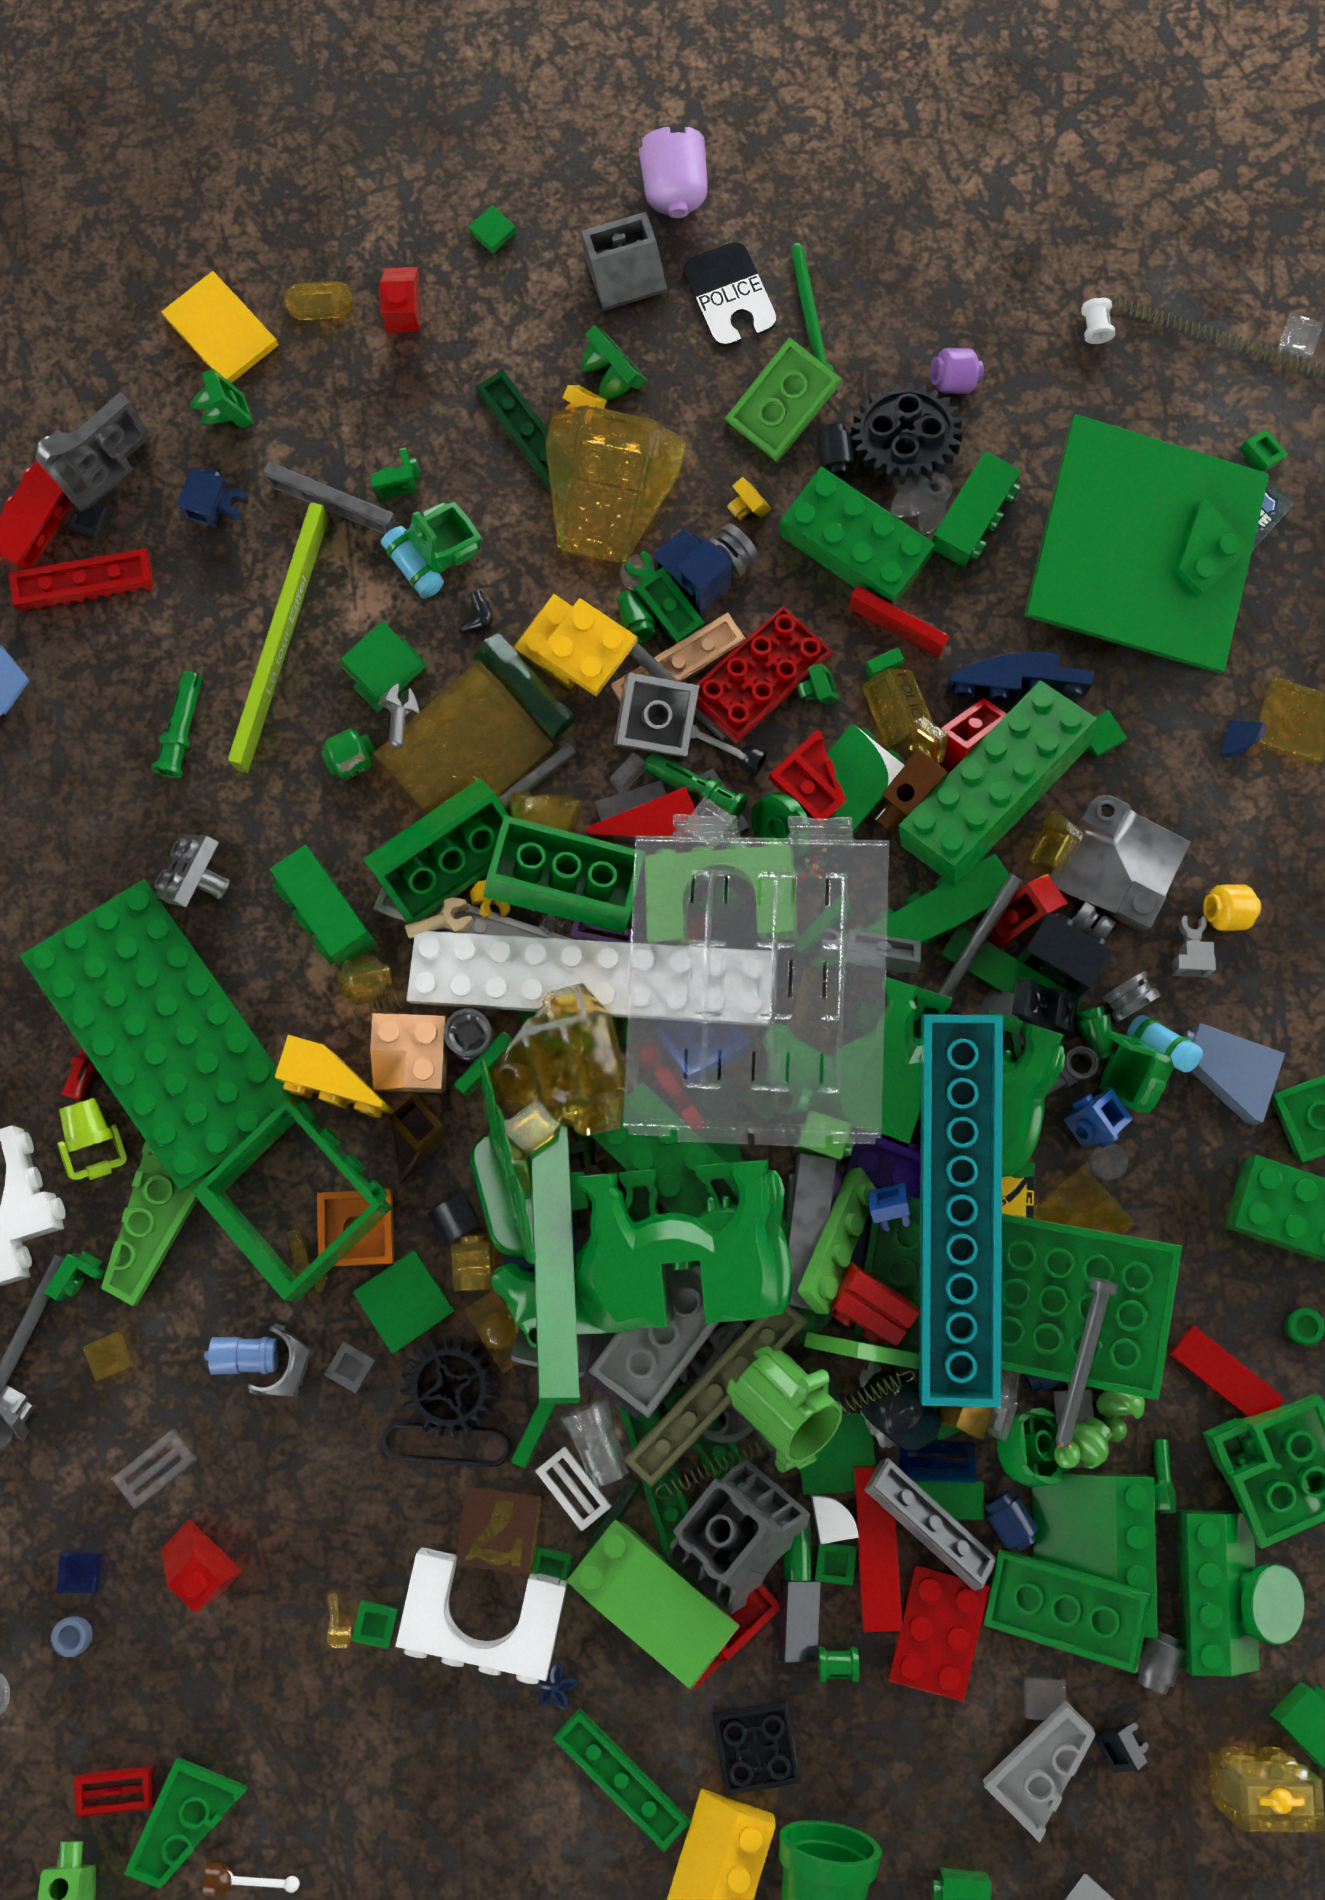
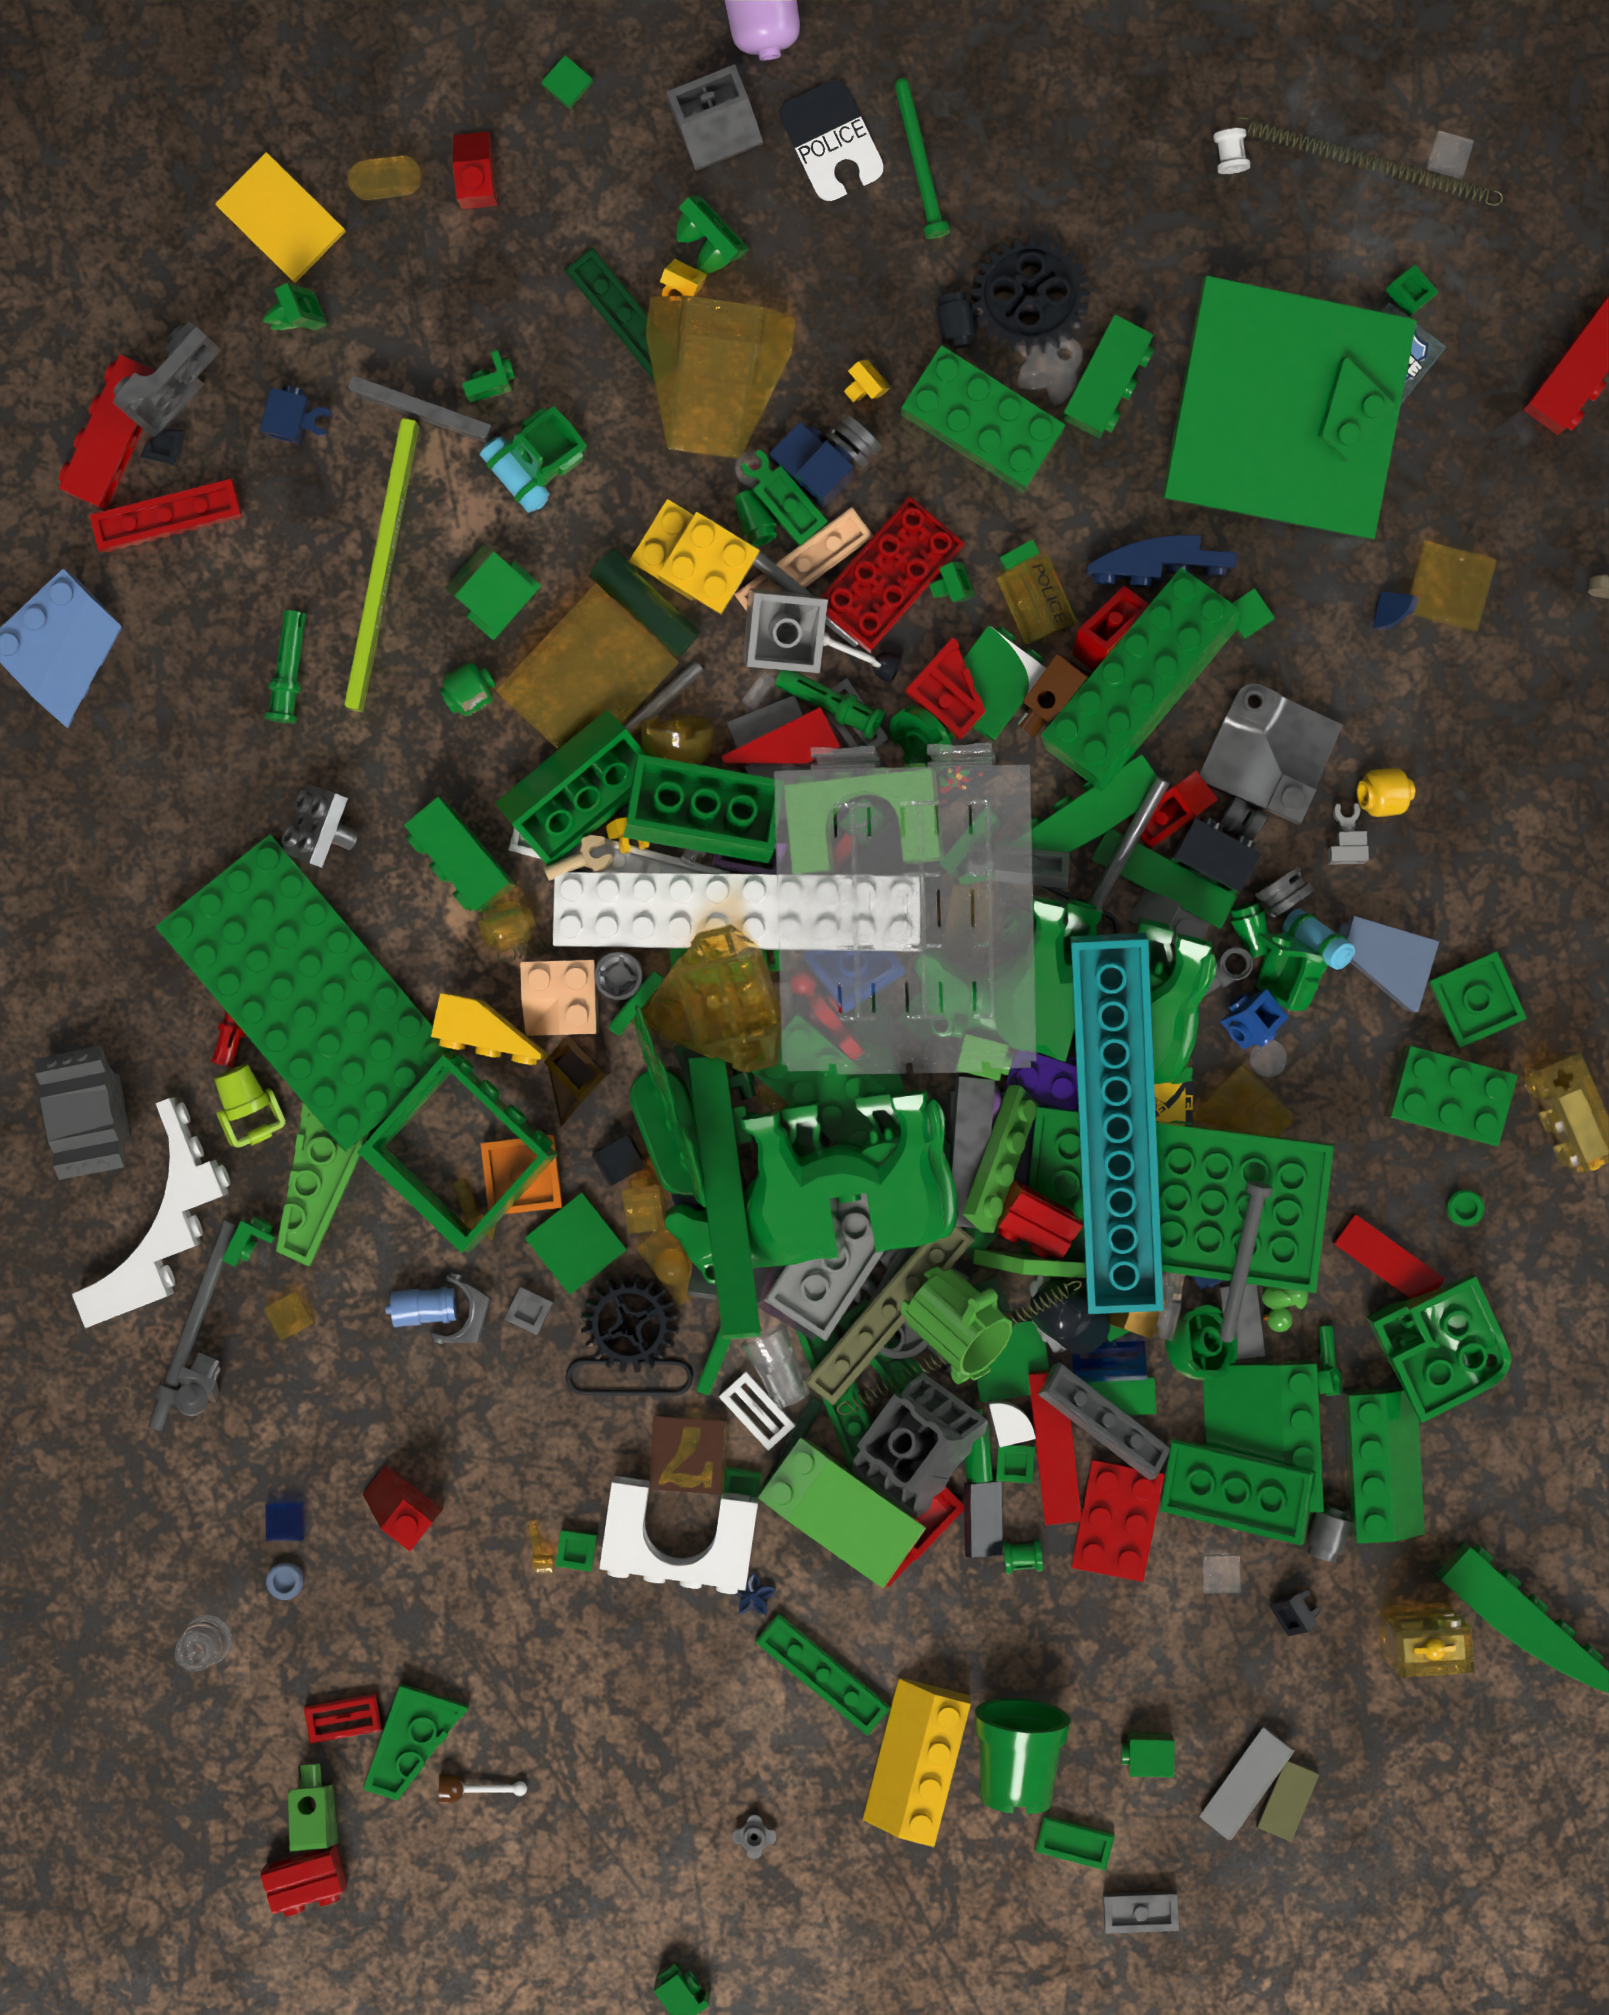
camera: 10 degrees left, 10 degrees up
clear tile [112,1429,197,1509] -> none
flat silver bar [378,683,419,749] -> none
black animal [459,590,493,634] -> none
clear yellow tile [504,1100,561,1161] -> none
clear tile [682,797,735,850] -> none
black tile [712,1700,801,1796] -> none
bright green tile [724,337,843,463] -> none
red tile [849,586,949,658] -> none
blue tile [869,1183,911,1231] -> none
clear yellow tile [910,716,948,764] -> none
medium lavender head [930,348,984,394] -> none
light grey wing [983,1700,1096,1843] -> none
dark blue brick [984,1490,1038,1551] -> none
black slope [1011,978,1079,1033] -> none
clear yellow tile [1028,811,1085,873] -> none
bright green animal [1054,1416,1112,1469] -> none
tile [1239,1563,1305,1645] -> none

